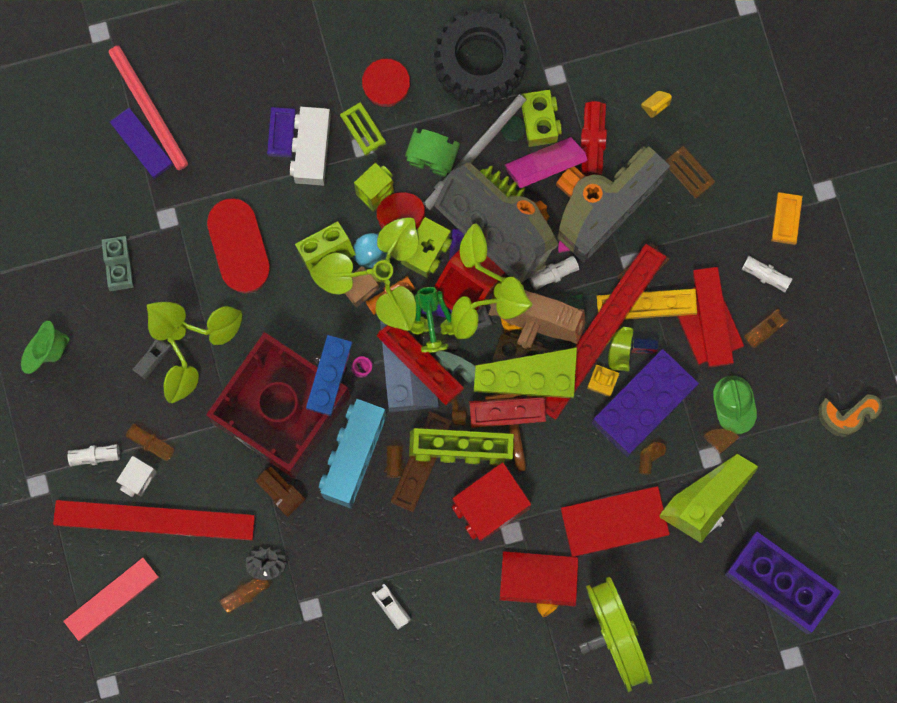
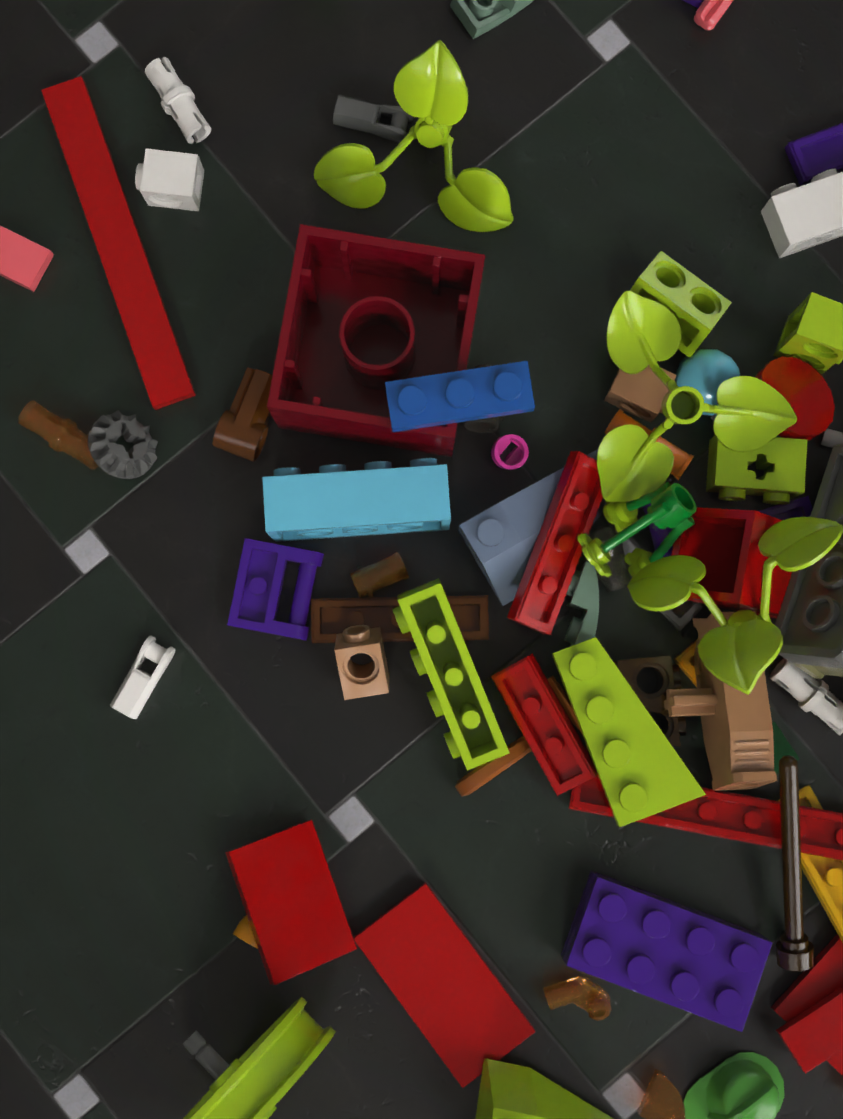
camera: 65 degrees right, 5 degrees up
clear orange axle [126,424,174,461] -> none
red tile [207,199,270,293] -> none
clear orange hand [451,398,466,425] -> none
red slope [451,463,531,542] -> none
yellow tile [587,364,619,397] -> none
lime helmet [608,327,633,372] -> none
clear blue tile [631,339,658,354] -> none
none -> dark purple plate [227,538,324,641]
none -> medium nougat brick [334,625,390,700]
none -> dark brown piece [776,755,814,971]

